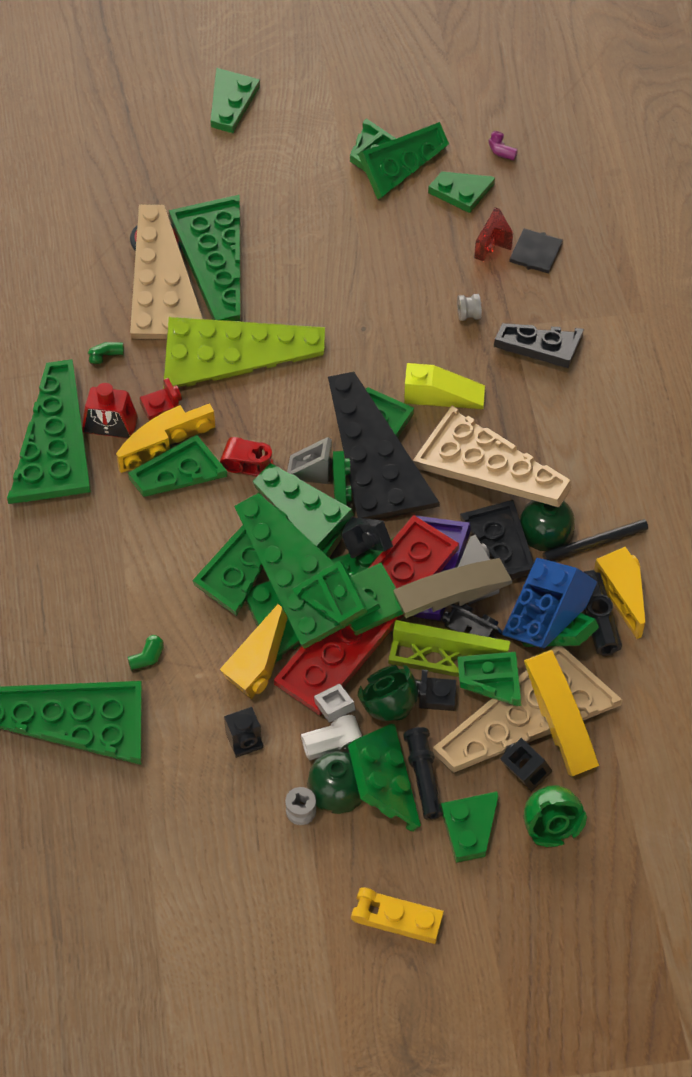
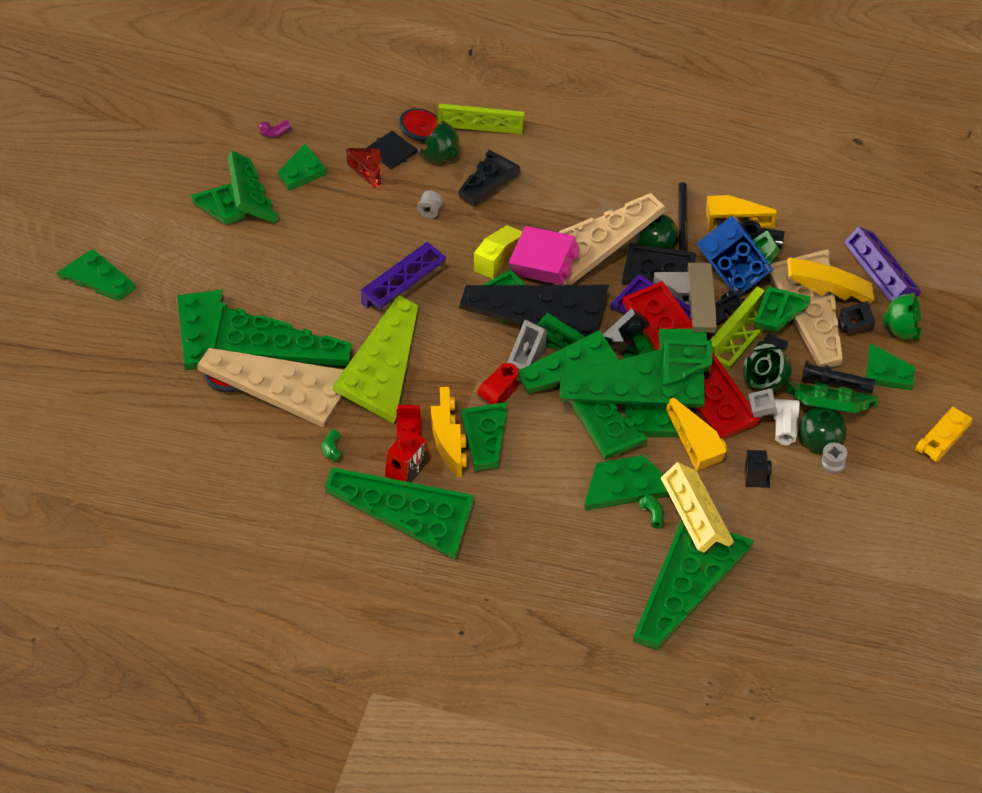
camera: 65 degrees left, 5 degrees down
none -> green wing [177,289,223,370]
none -> dark purple fence [361,242,446,309]
none -> red wheel [399,108,438,142]
none -> dark green cylinder [419,120,460,165]
none -> lime fence [437,103,524,135]
none -> dark pink brick [509,226,580,285]
none -> green wing [584,455,670,511]
none -> light yellow fence [661,462,734,552]
none -> dark purple fence [844,226,921,302]

